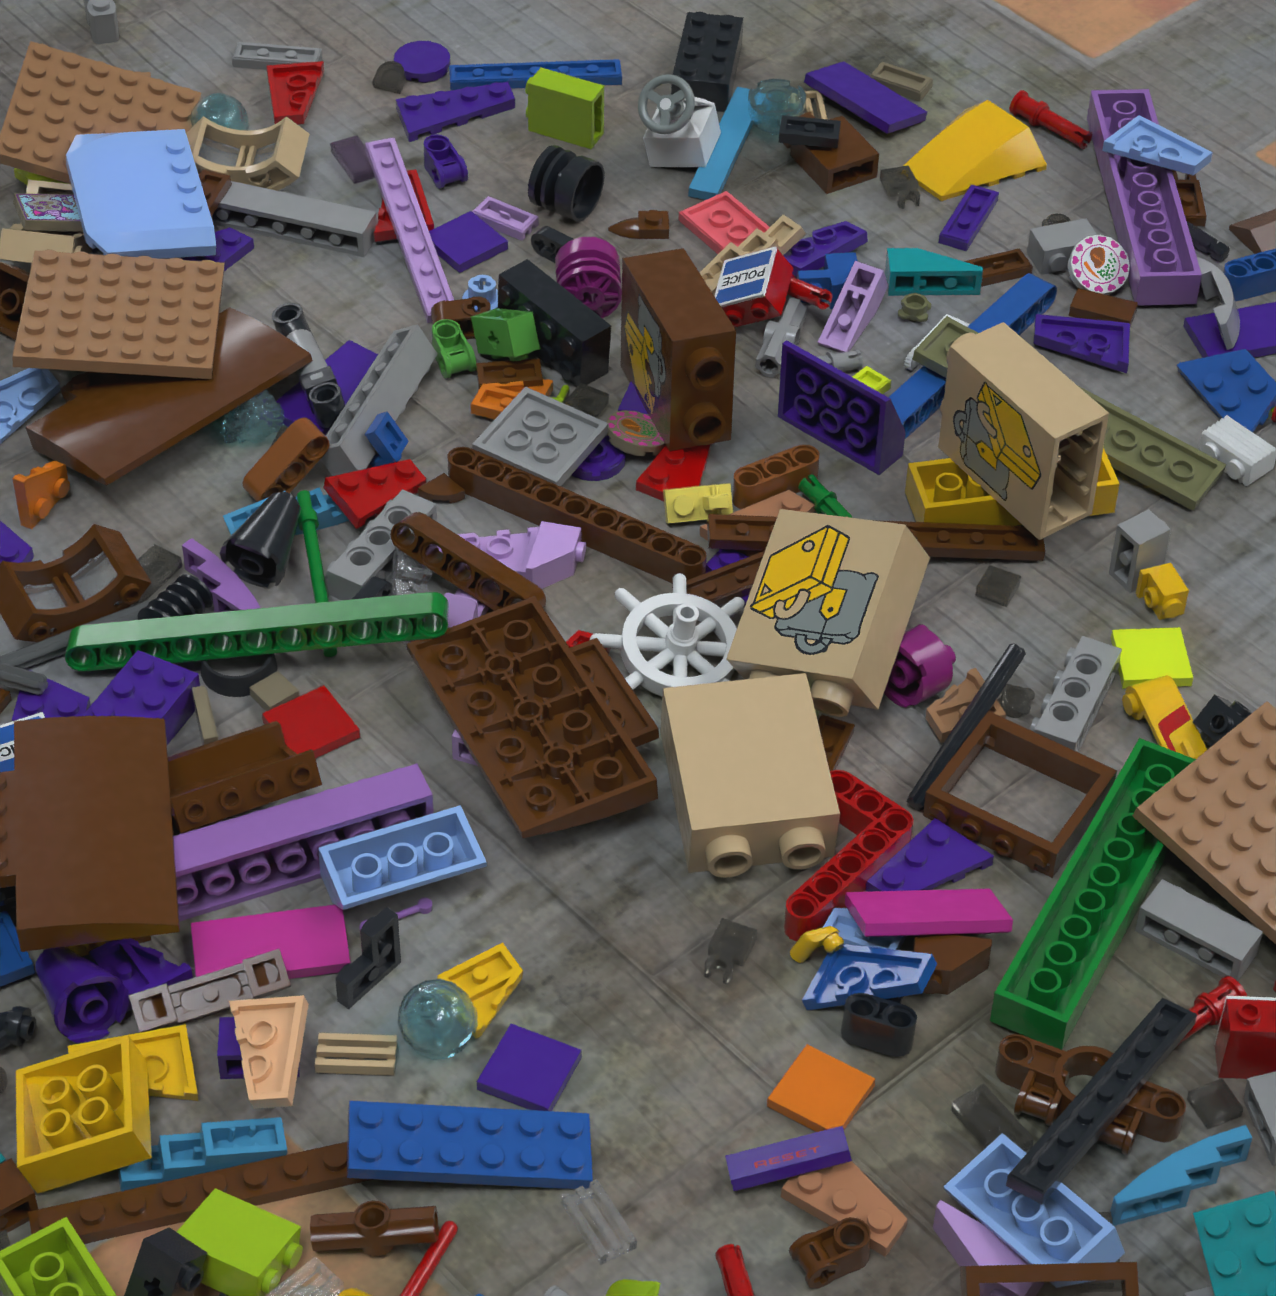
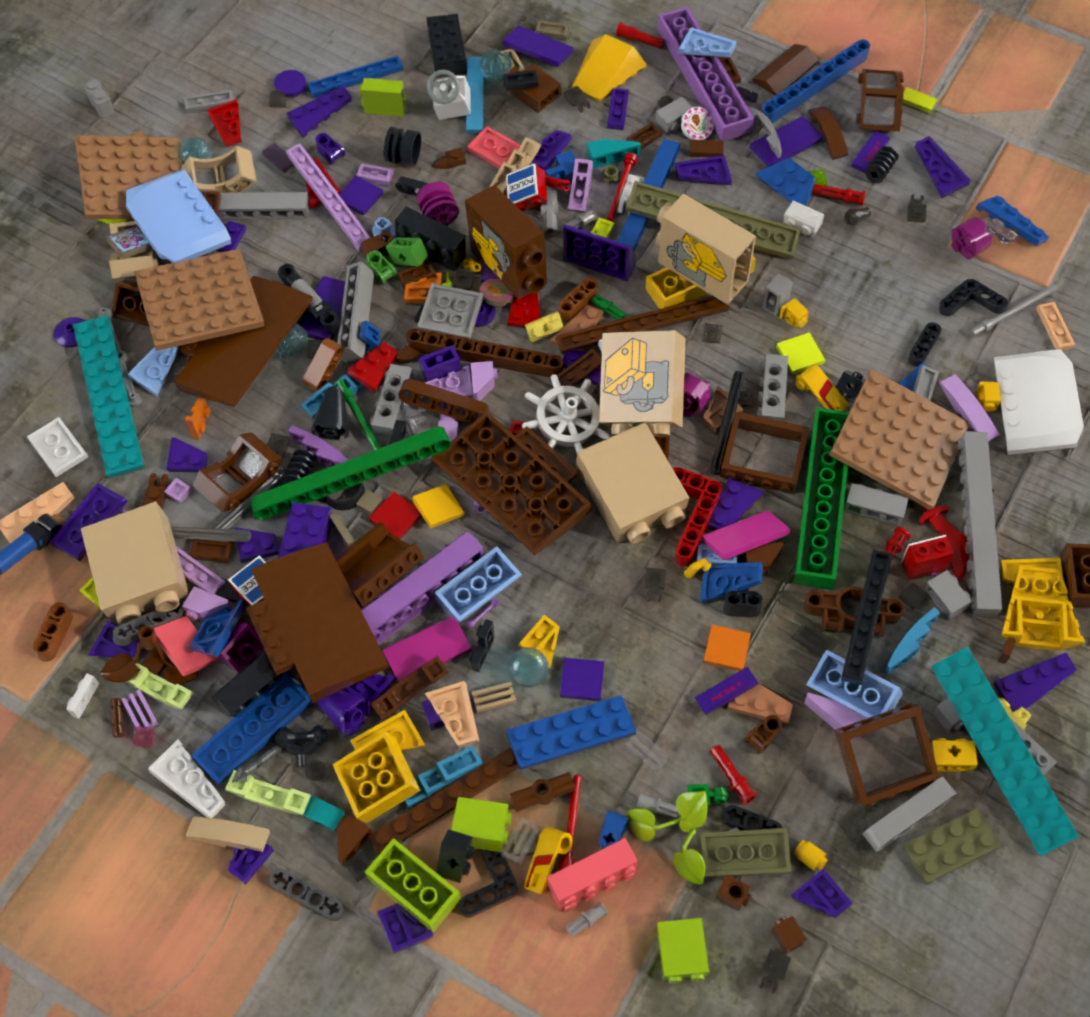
camera: 15 degrees left, 15 degrees up
none -> yellow tile [412,484,465,529]
none -> dark purple brick [419,345,461,382]
none -> yellow arm [463,258,481,273]
none -> red piece [607,153,638,222]

